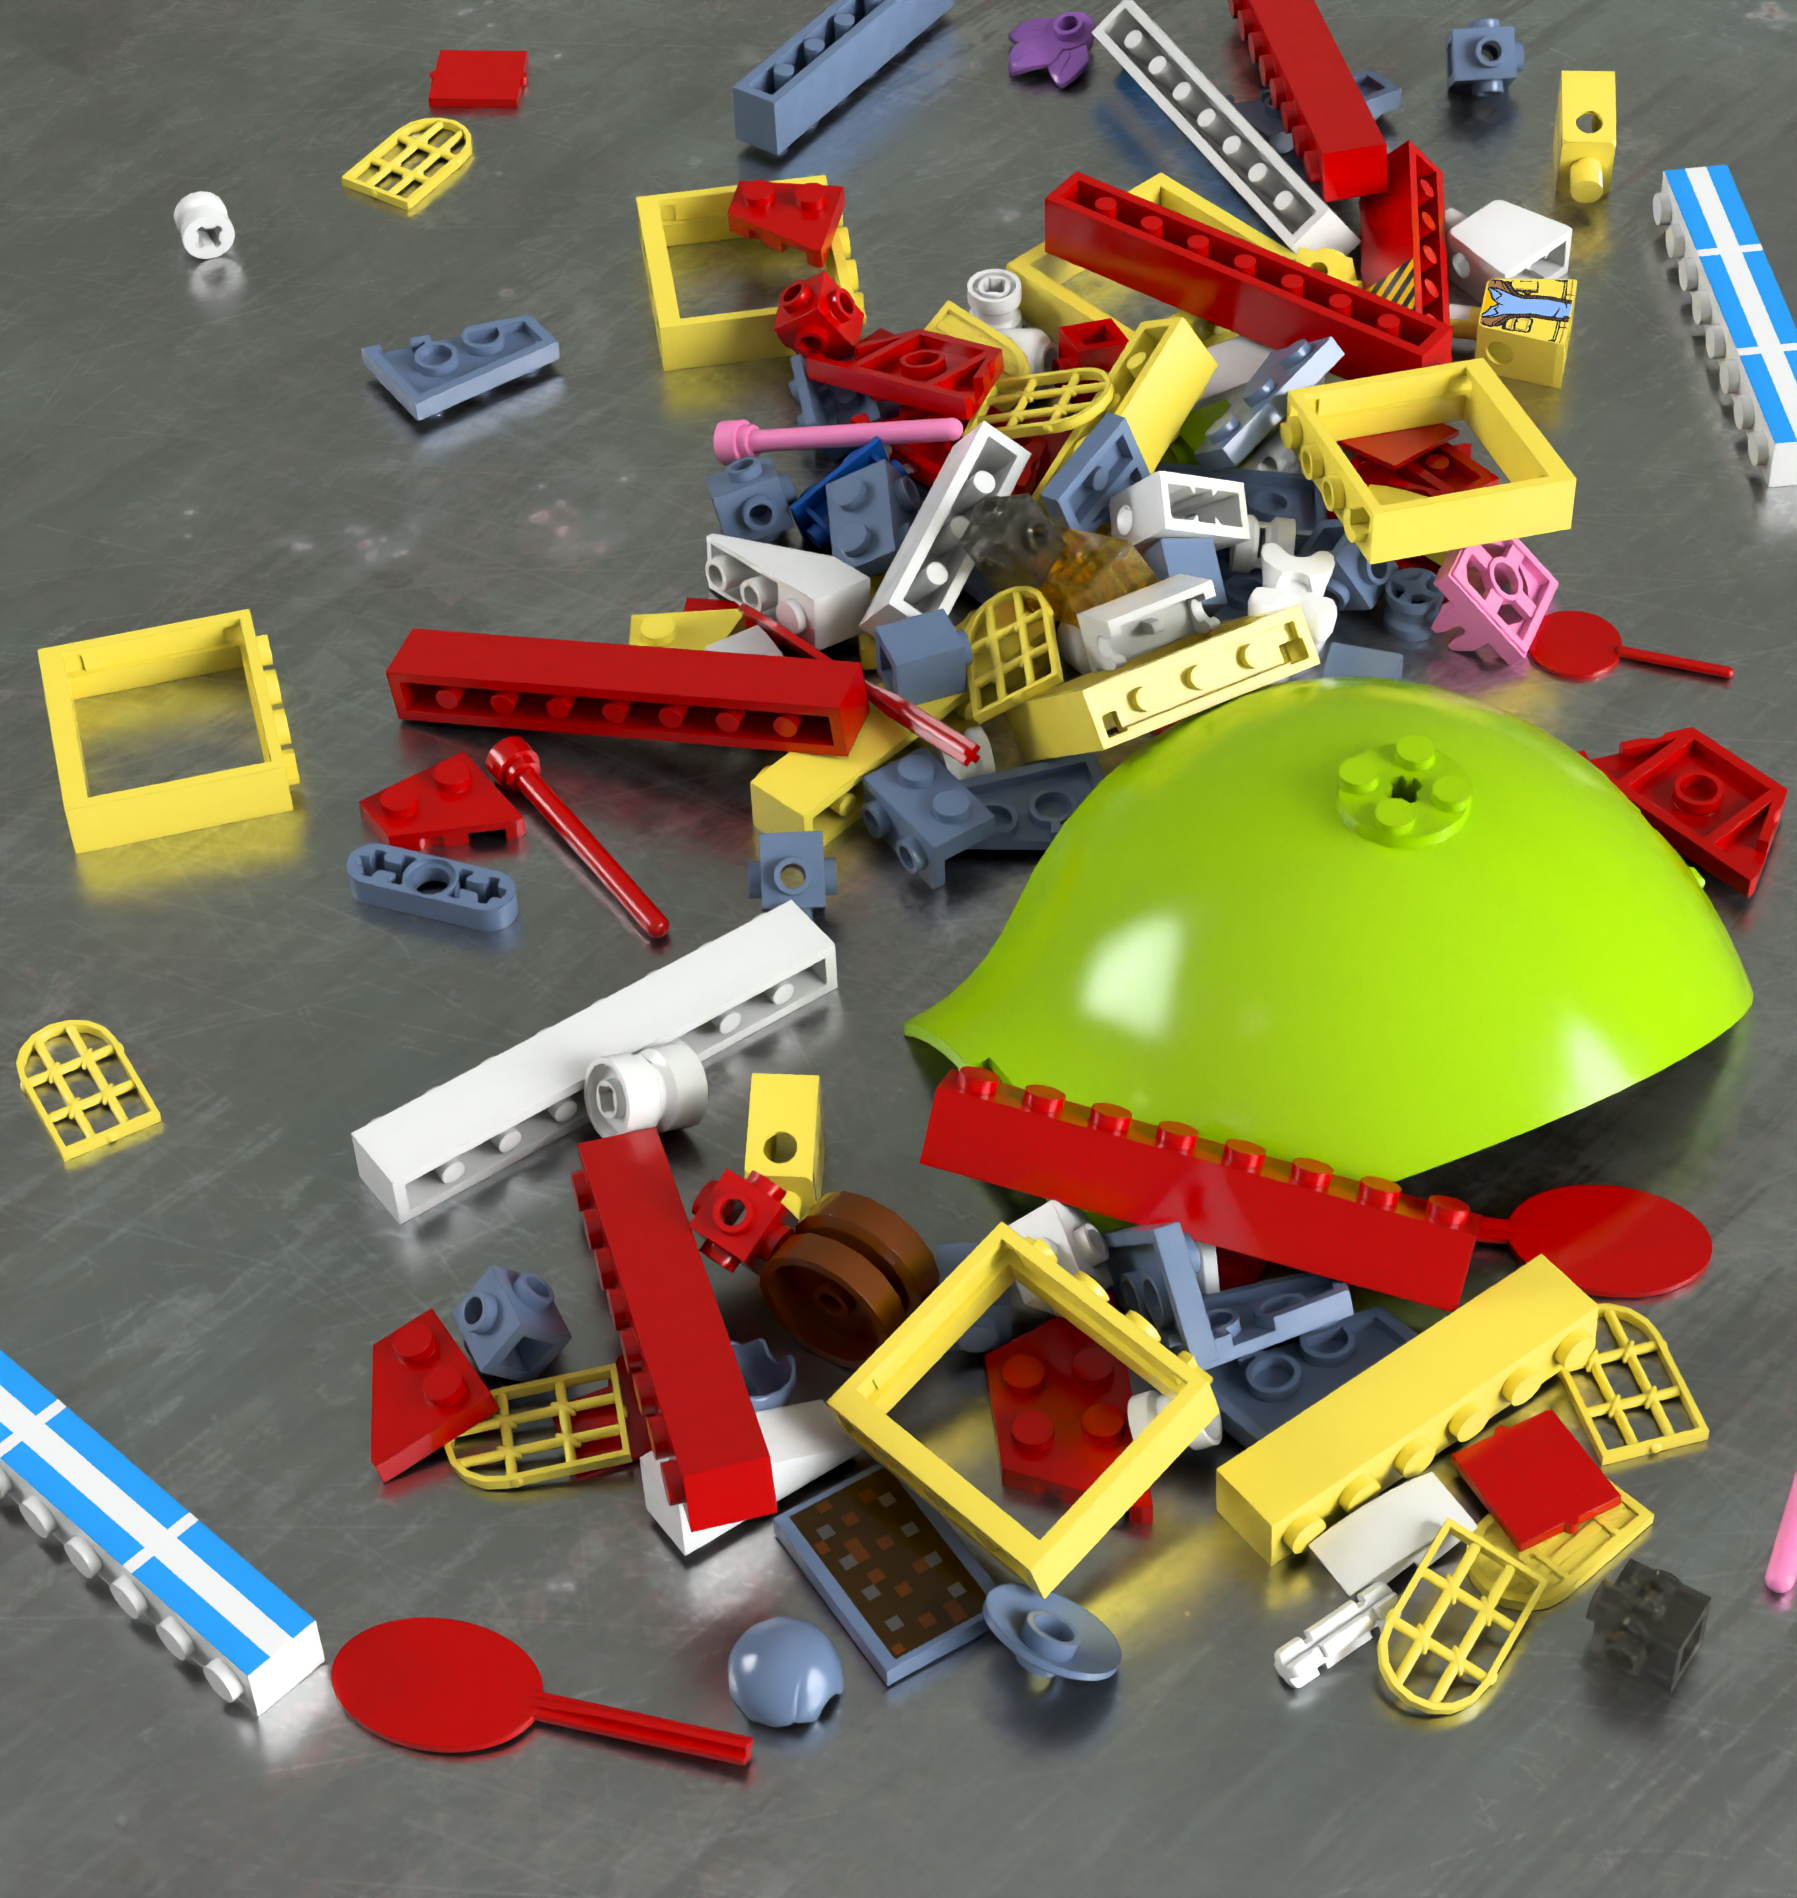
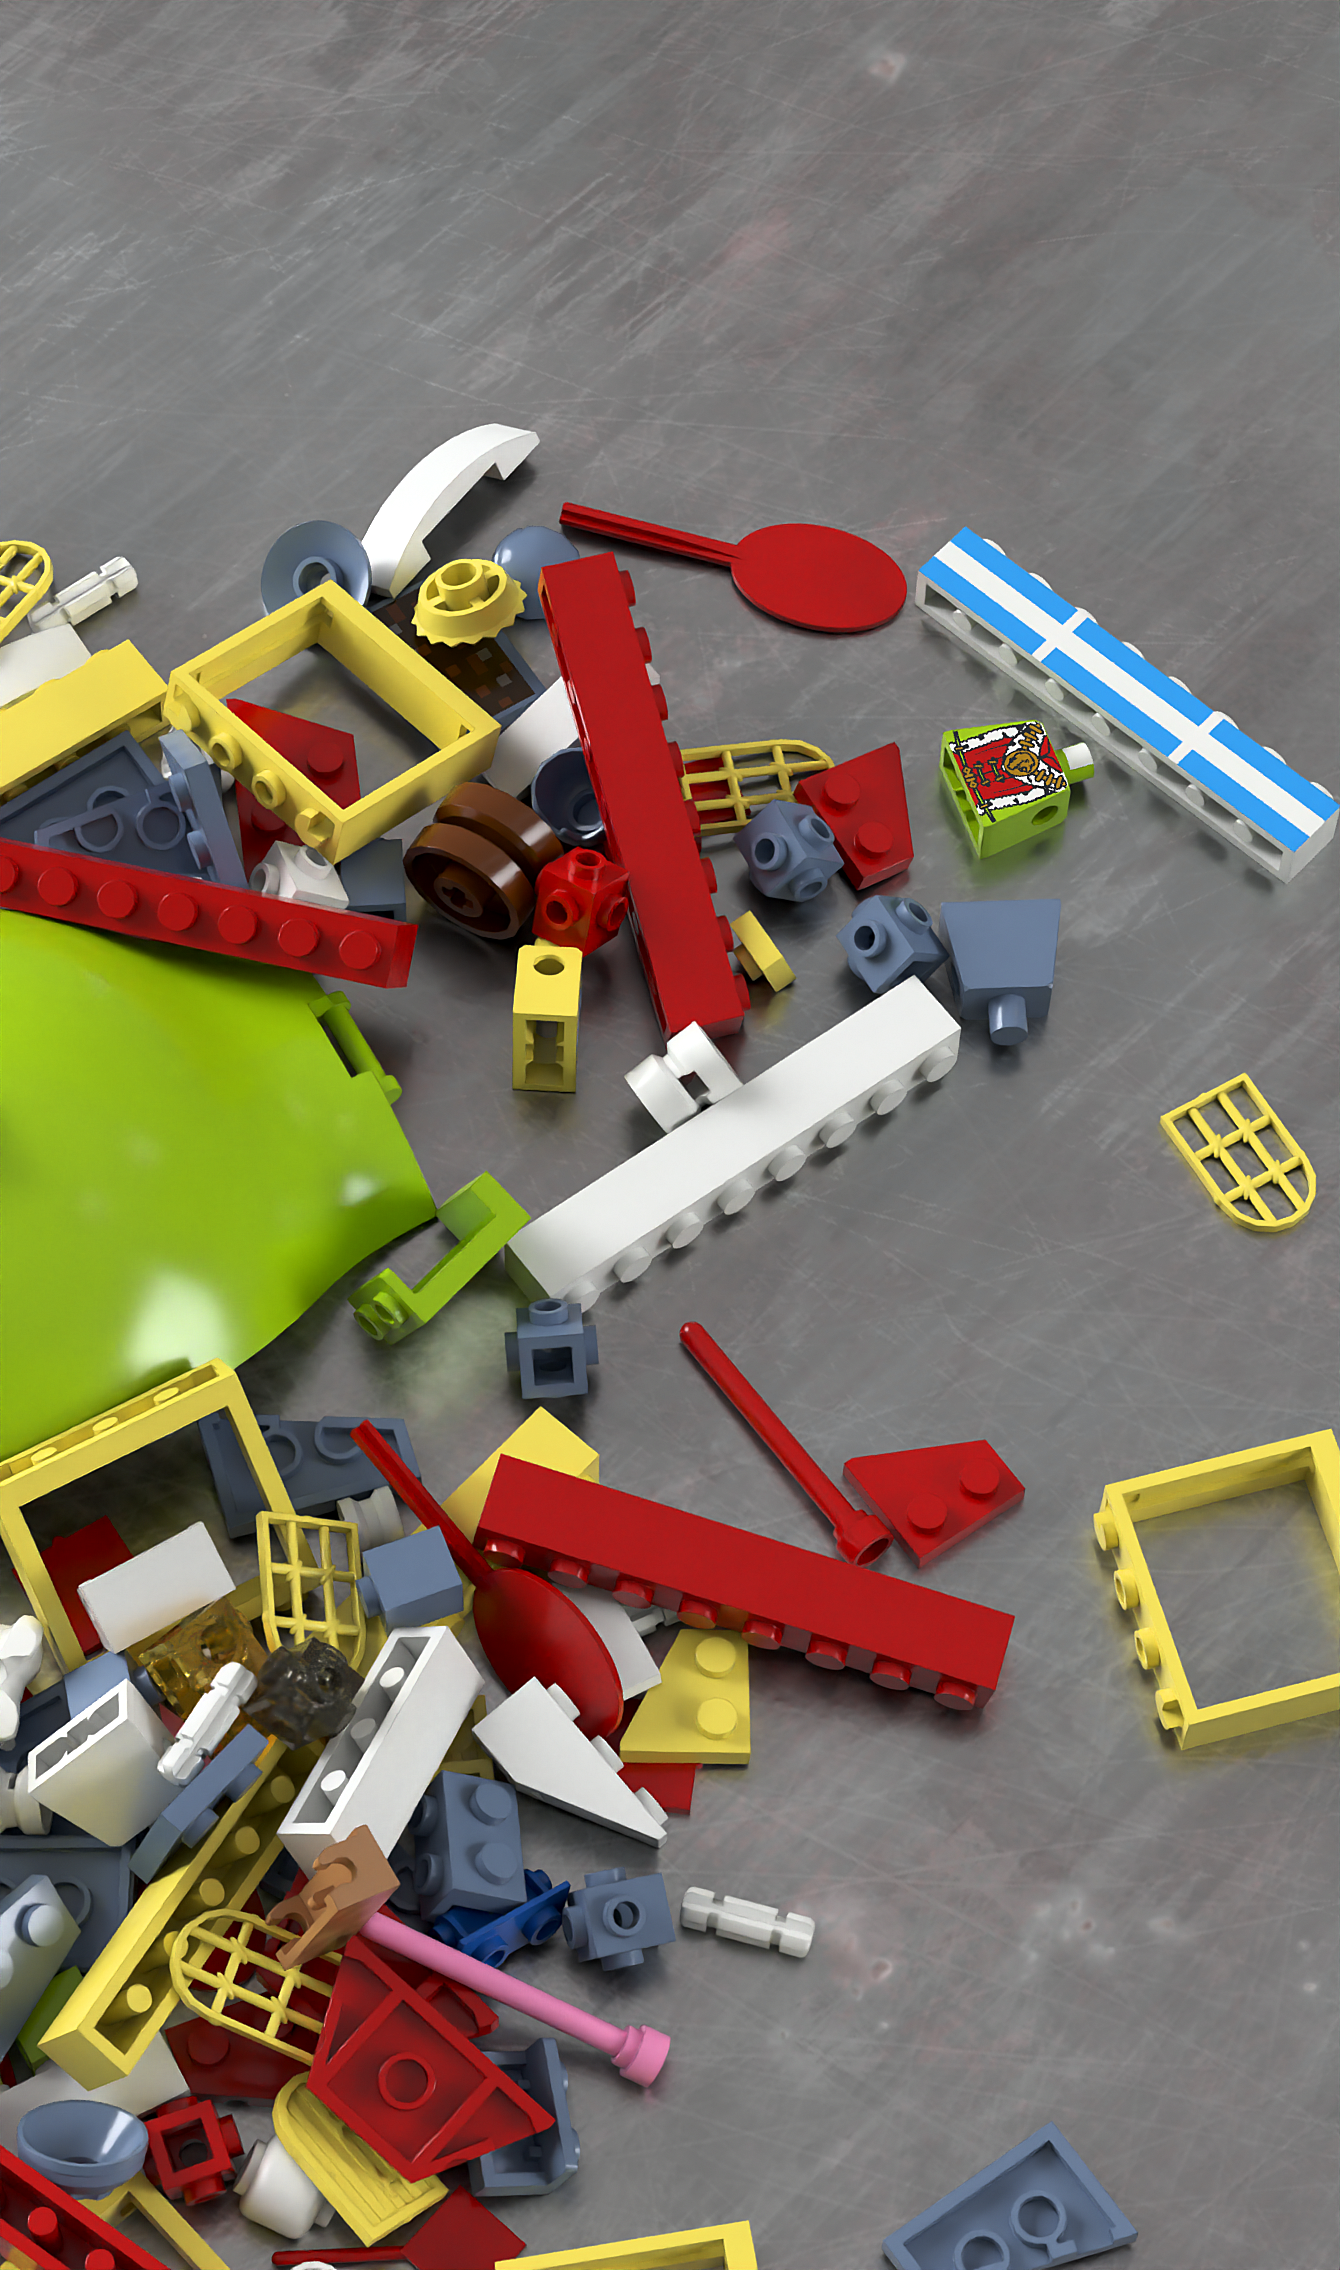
camera: 175 degrees right, 15 degrees up
sand blue beam [346,843,519,932] -> none
red brick [773,271,864,361] -> none
sand blue bracket [861,746,996,889] -> none
none -> sand blue piece [16,2100,149,2201]
none -> white axle [157,1661,258,1788]
none -> medium nougat hinge [265,1824,401,1971]
none -> lime panel [347,1171,531,1346]
none -> white slope [362,423,540,599]
none -> light yellow piece [411,559,527,648]
none -> white axle [680,1887,815,1958]
none -> light yellow plate [729,910,797,993]
none -> sand blue brick [836,895,950,994]
none -> sand blue torso [938,899,1061,1045]
none -> torso [939,720,1094,860]

